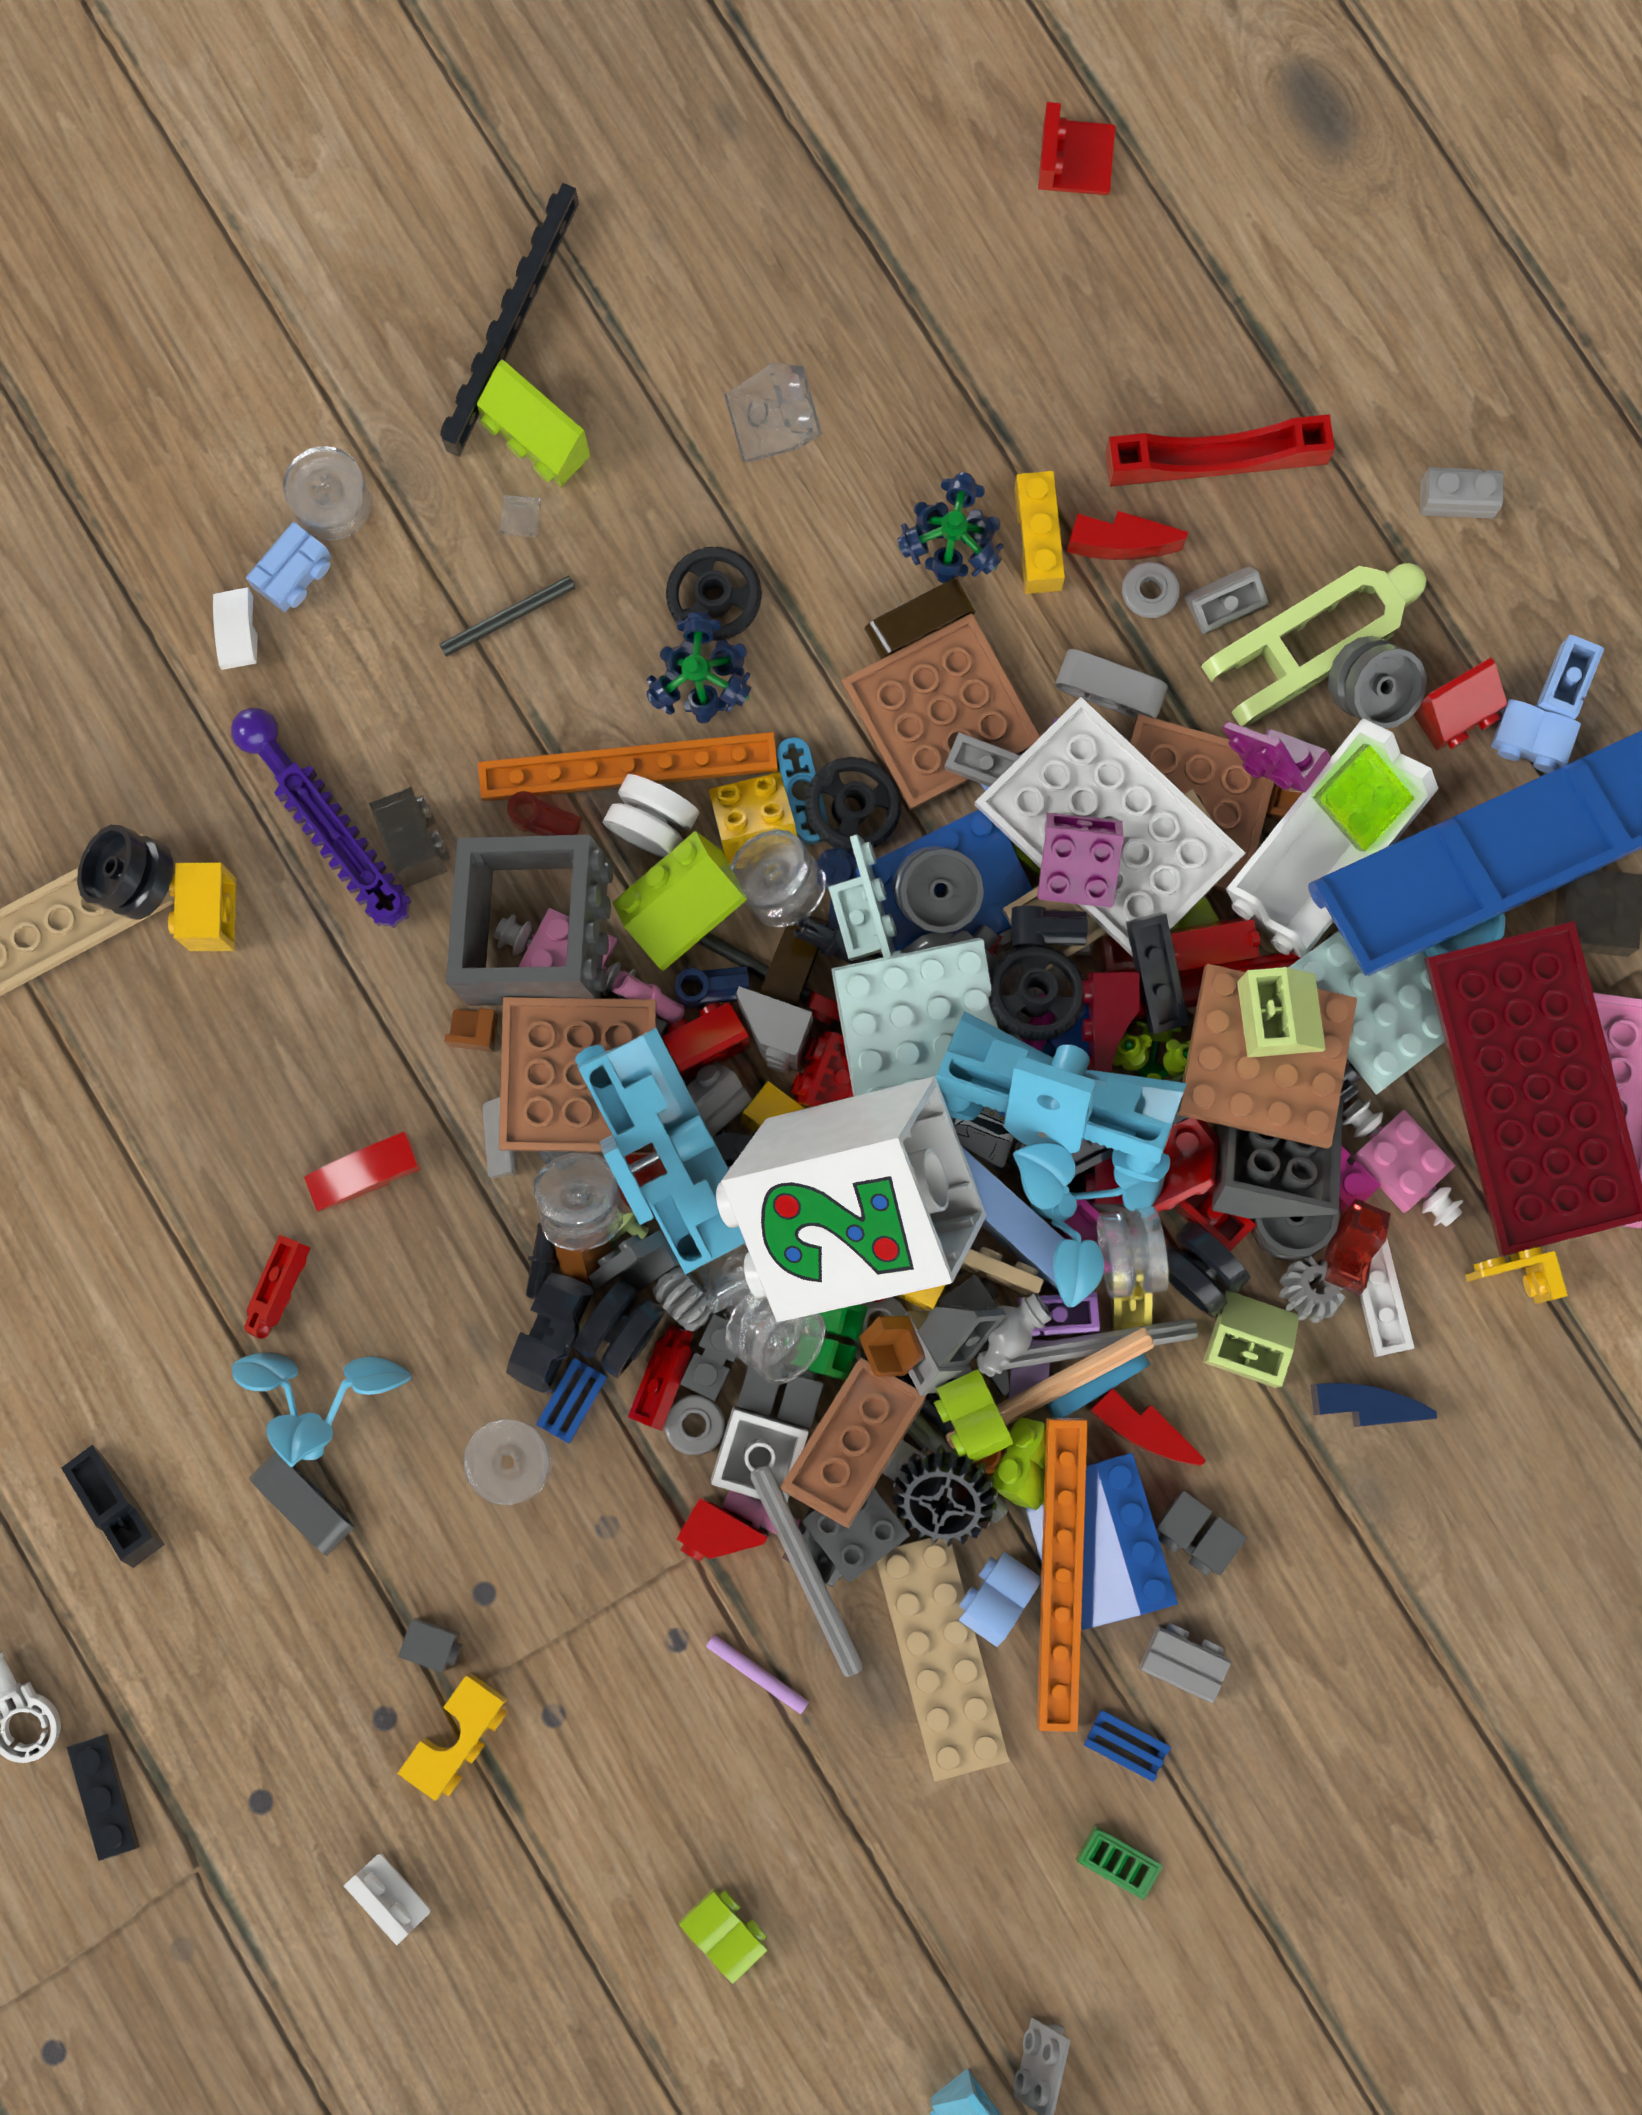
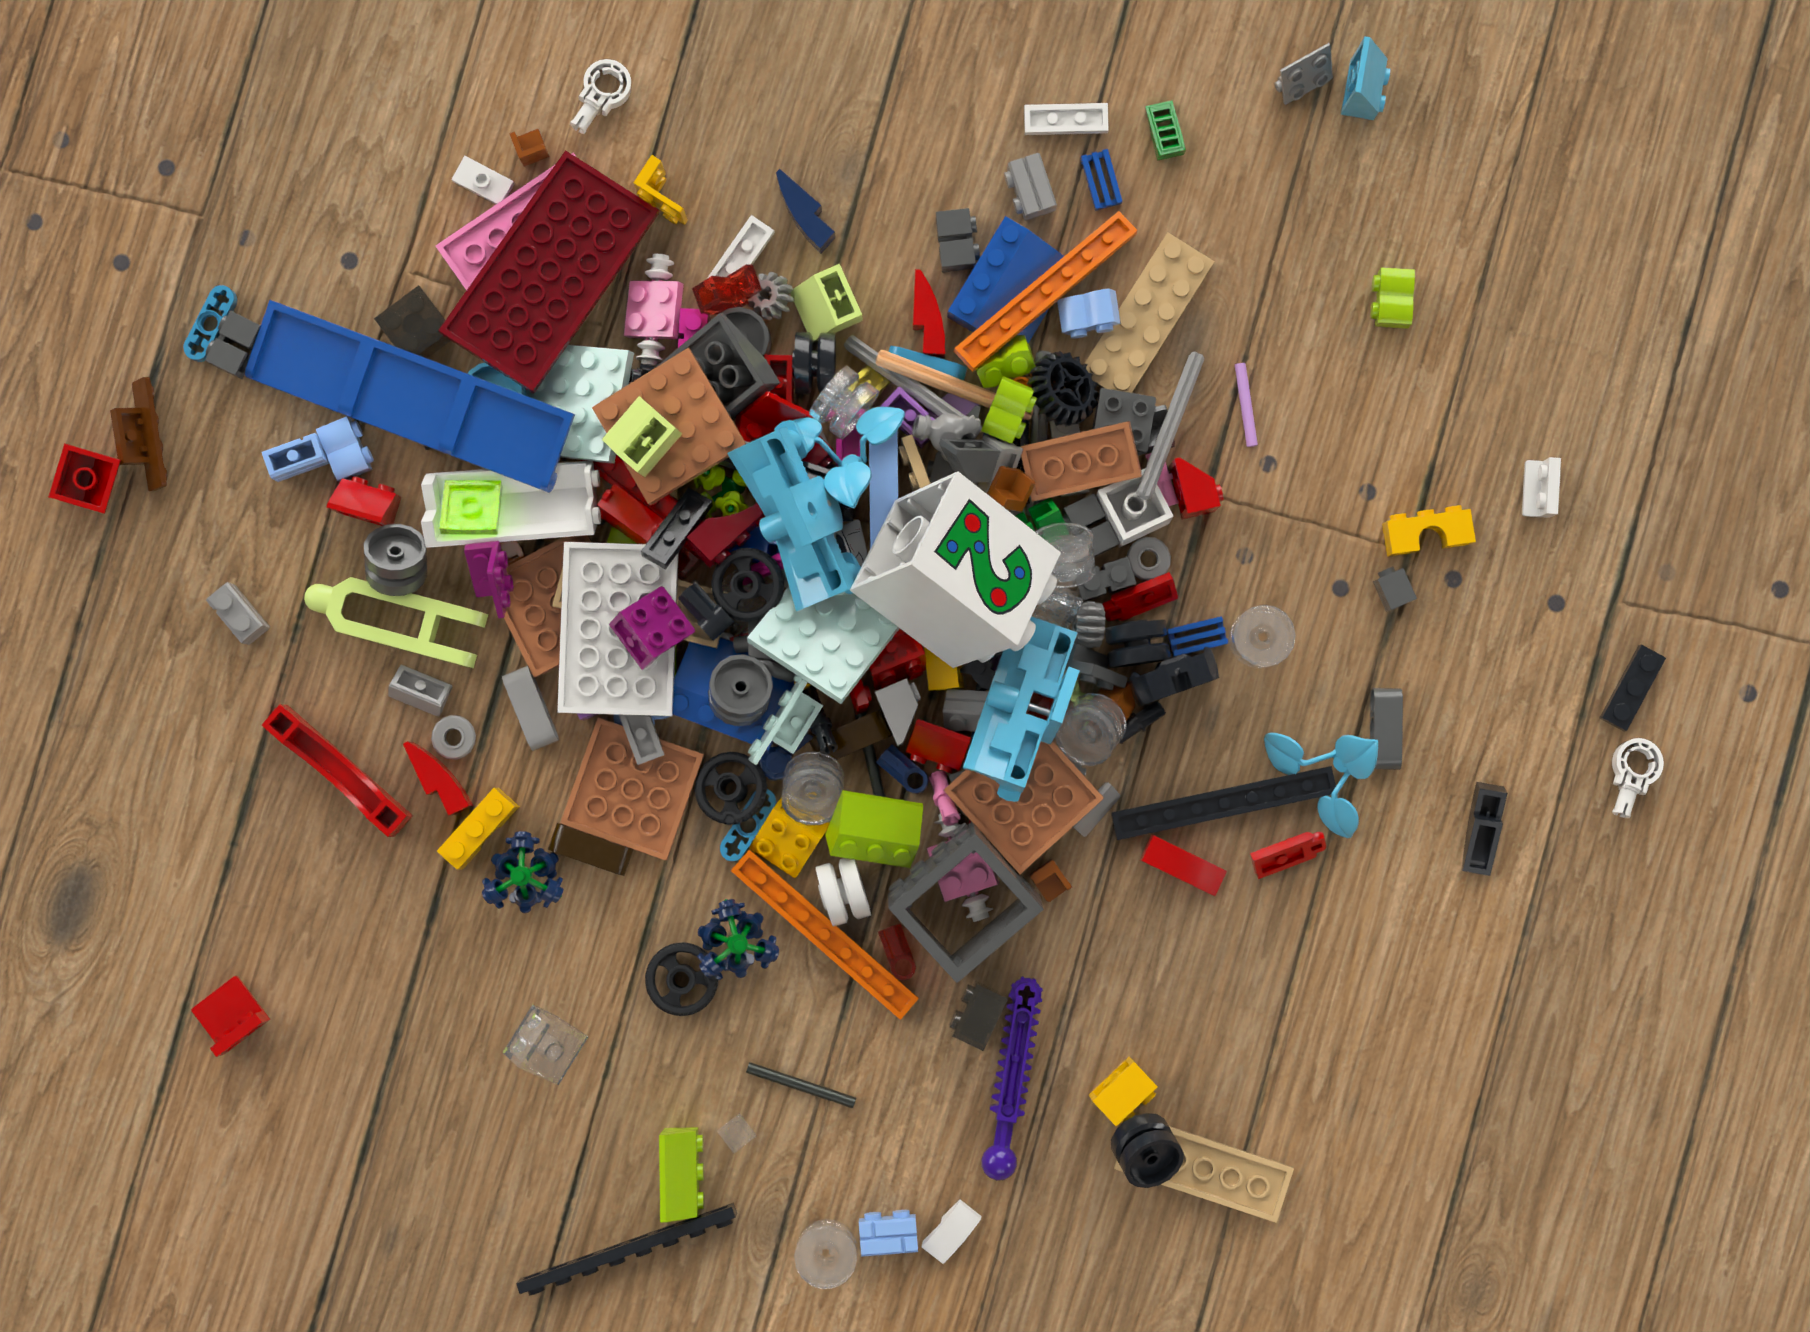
camera: 135 degrees left, 5 degrees up
none -> white plate [1024,103,1108,135]
none -> black plate [1111,766,1336,840]

